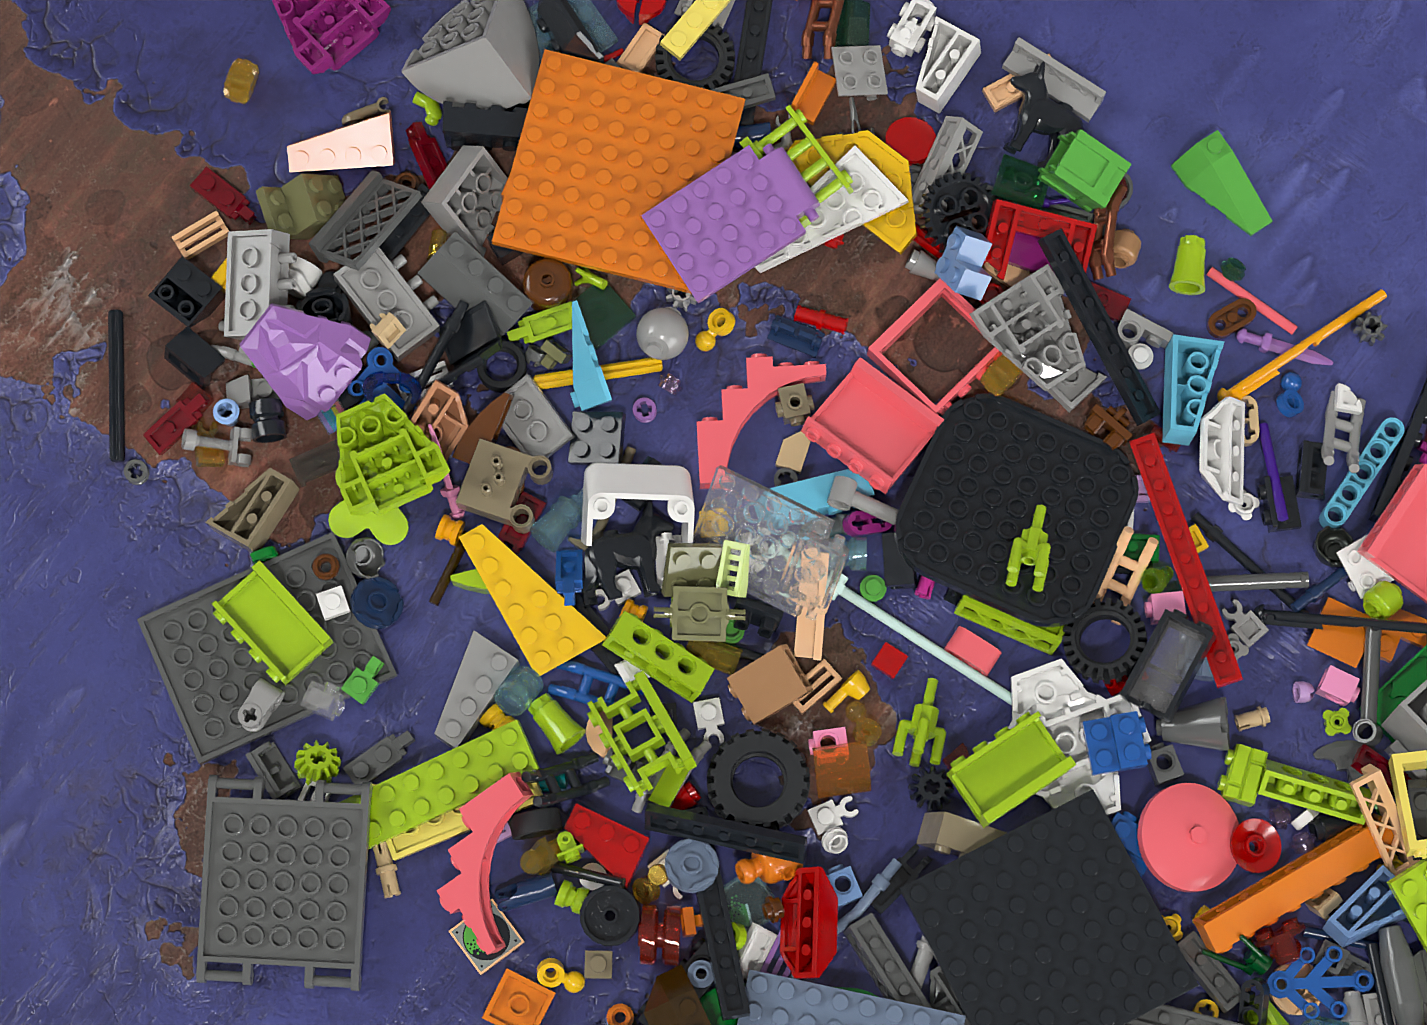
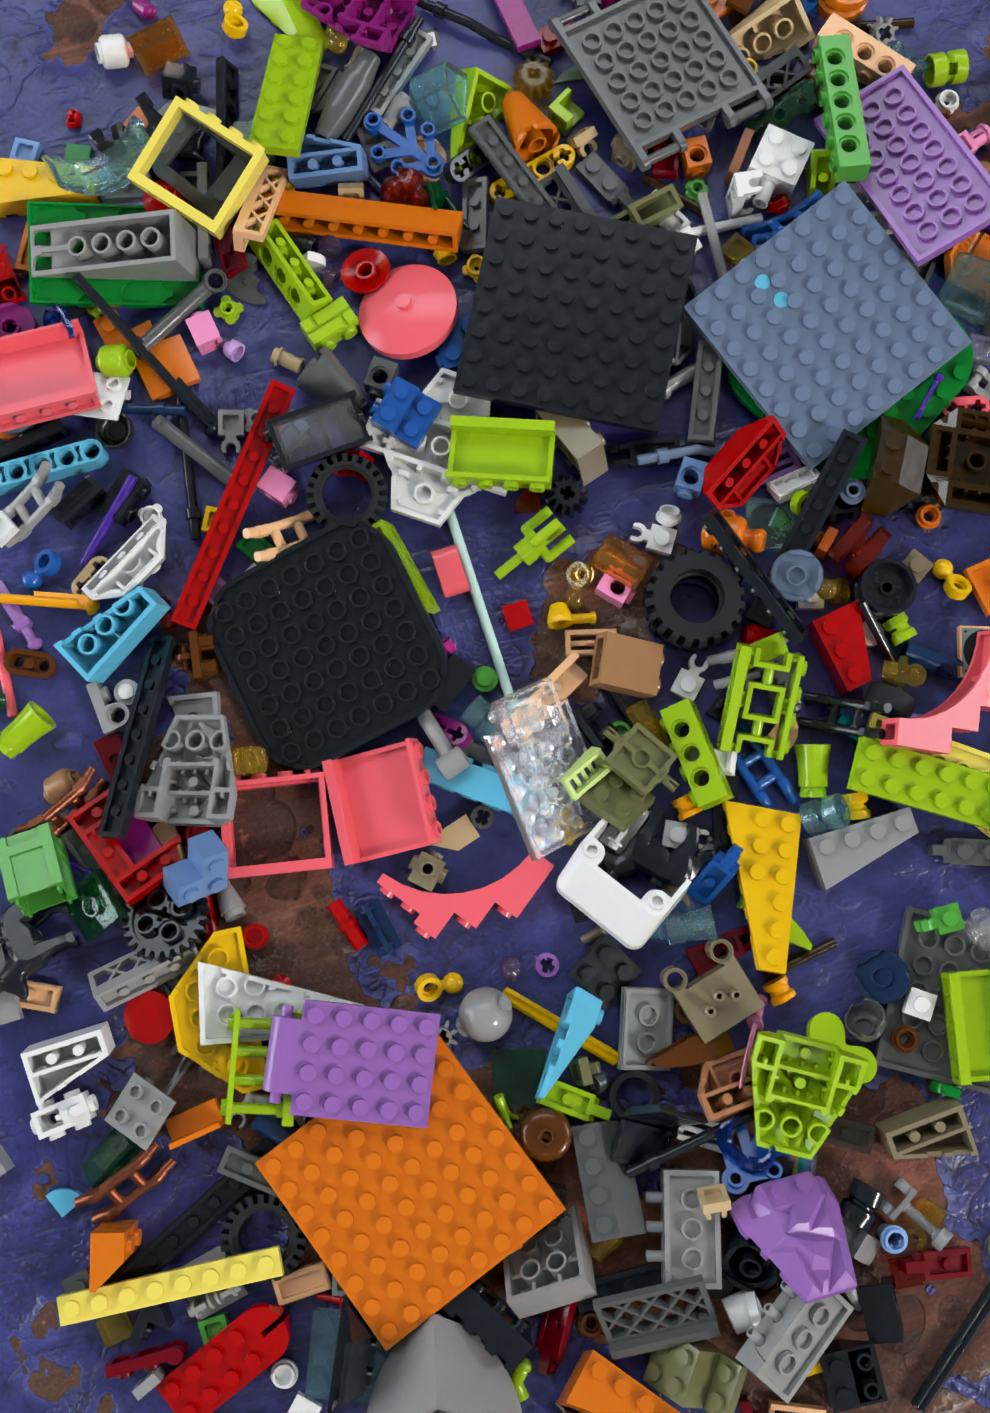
camera: 145 degrees left, 5 degrees up
lime hinge [557,831,585,864] -> none
reddish brown plate [762,896,784,923] -> none
lime plant [1006,505,1051,592] -> none
clear neon green cone [1141,566,1174,594] -> none
none -> red plate [242,923,269,950]

